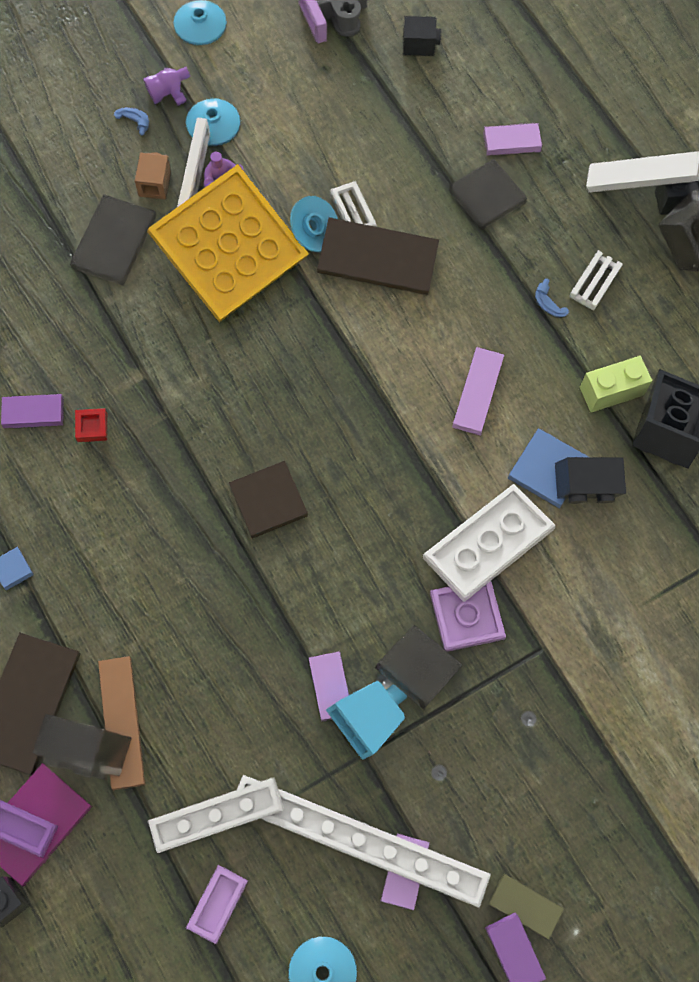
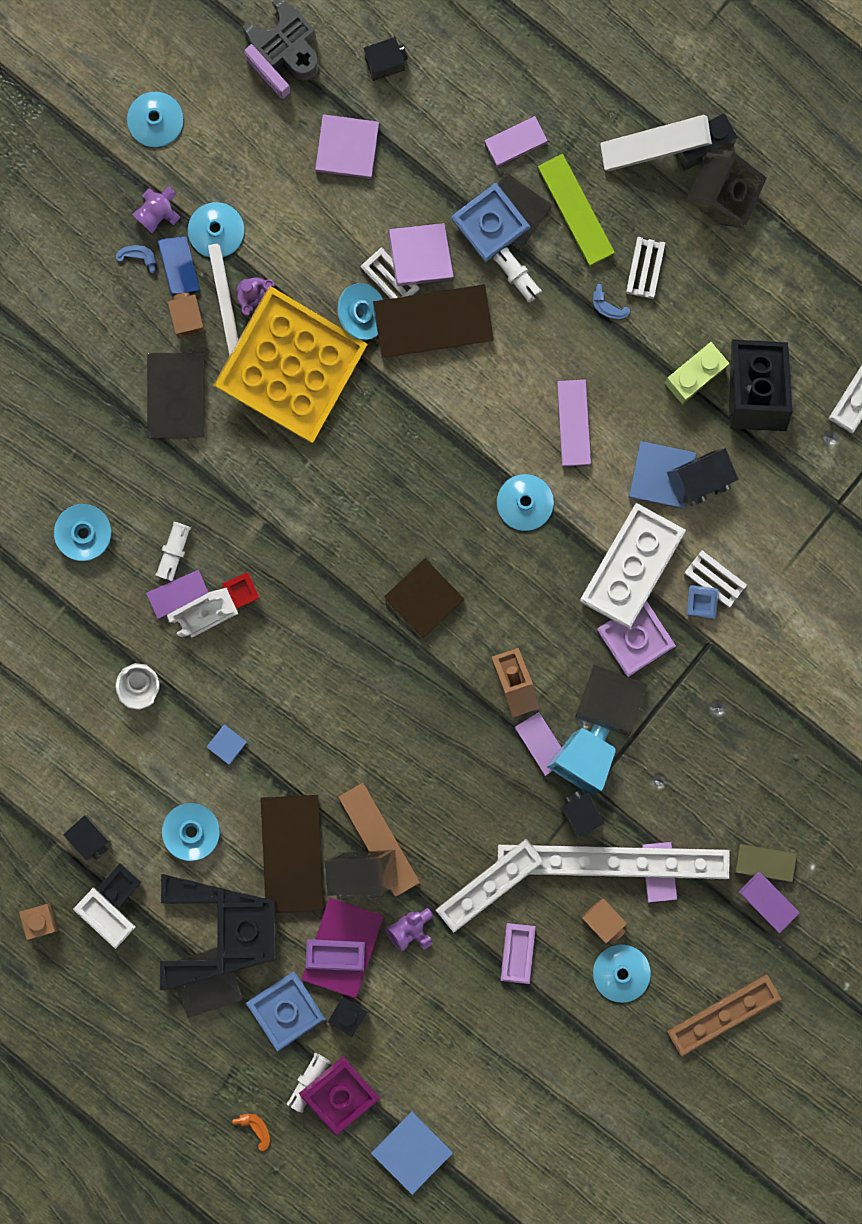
camera: 20 degrees left, 15 degrees up
none -> white pin [156,521,191,581]
none -> slope [158,236,200,297]
none -> white hinge [167,588,238,637]
none -> lavender tile [315,114,379,179]
none -> medium lavender piece [385,908,434,952]
none -> lavender tile [388,223,453,286]
none -> medium blue tile [451,182,530,263]
none -> medium nougat slope [492,648,539,717]
none -> white pin [493,247,542,303]
none -> medium azure dish [497,474,554,531]
none -> lime tile [537,154,615,267]
none -> black brick [560,791,605,837]
none -> medium nougat brick [581,898,627,943]
none -> white tile [684,551,747,608]
none -> medium blue tile [686,585,719,619]

